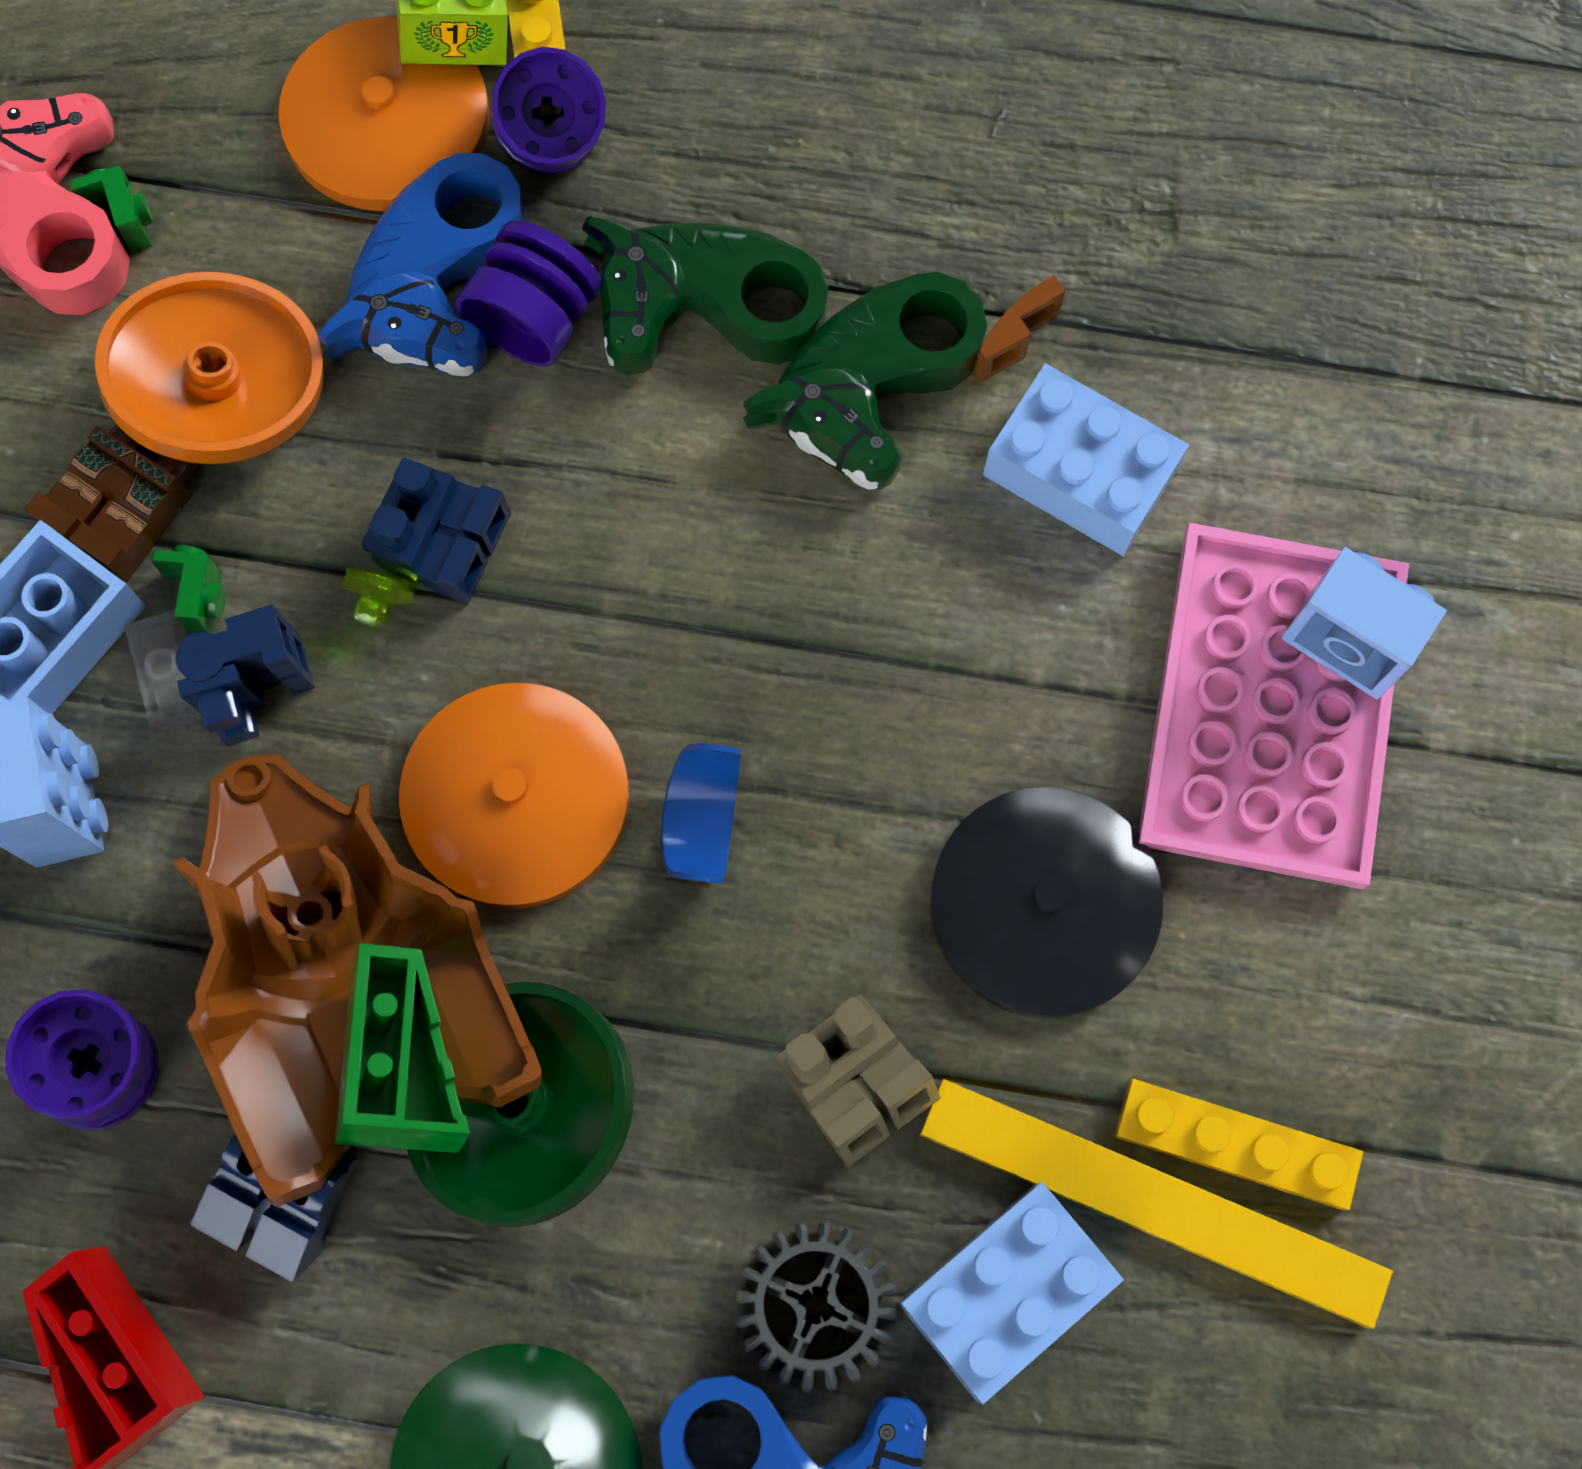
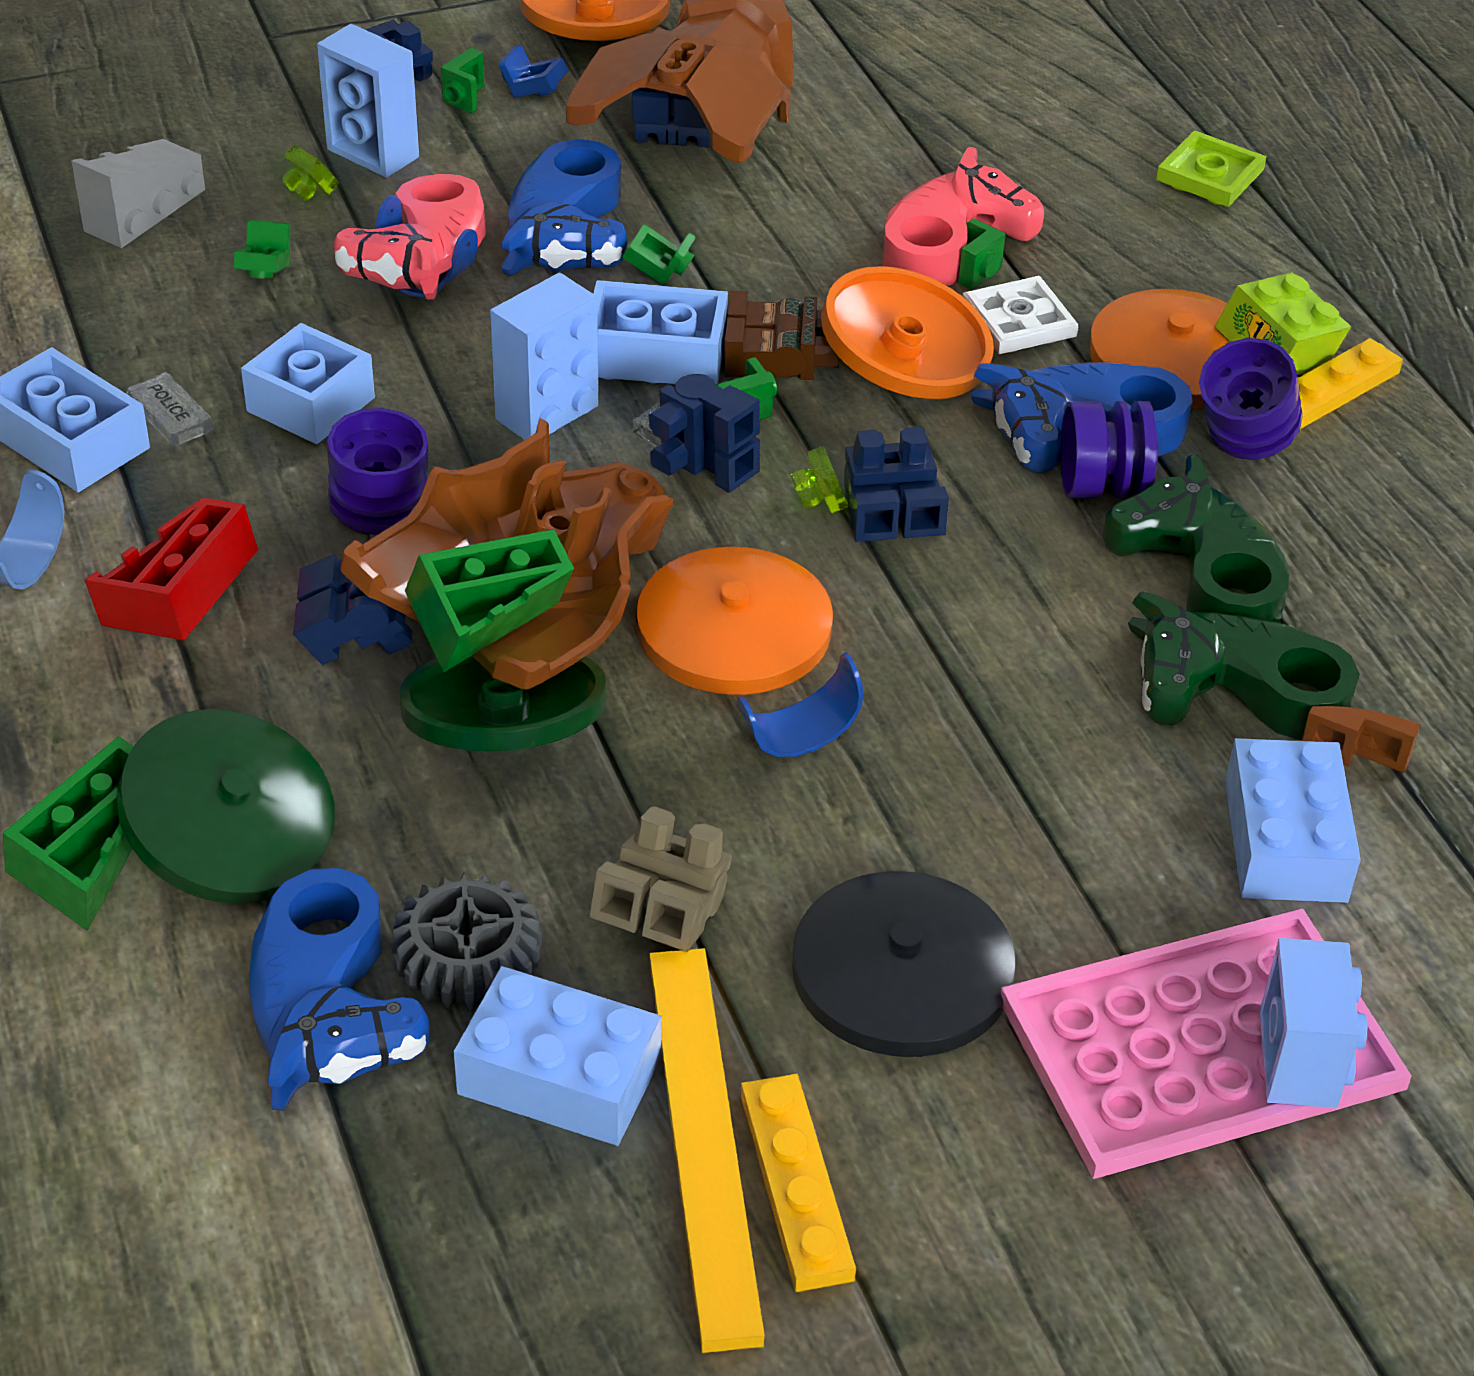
camera: 60 degrees right, 30 degrees down
none -> white piece [962,276,1078,354]

